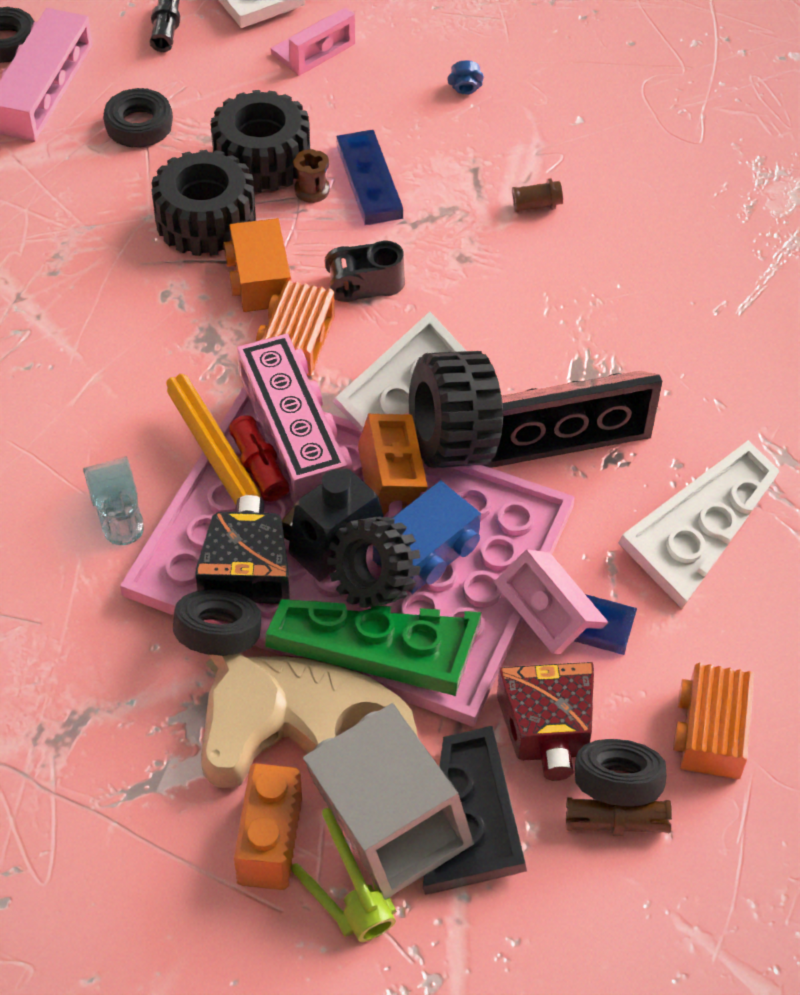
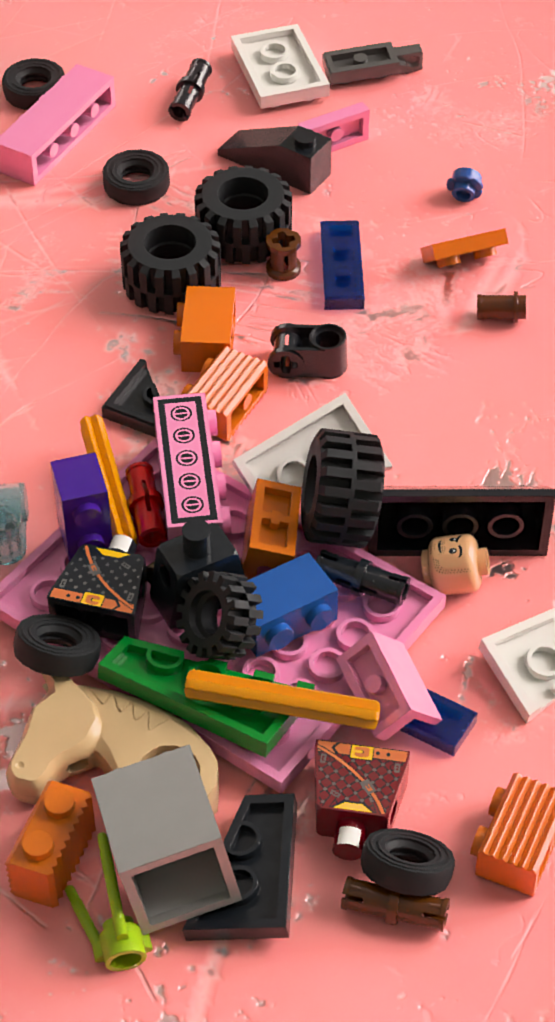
camera: 15 degrees right, 5 degrees down
none -> dark purple brick [50,452,112,562]
none -> black tile [101,359,160,438]
none -> light orange axle [184,669,380,730]
none -> black slope [218,126,332,194]
none -> black pin [316,549,410,606]
none -> orange plate [420,228,509,268]
none -> light nougat head [421,534,490,595]

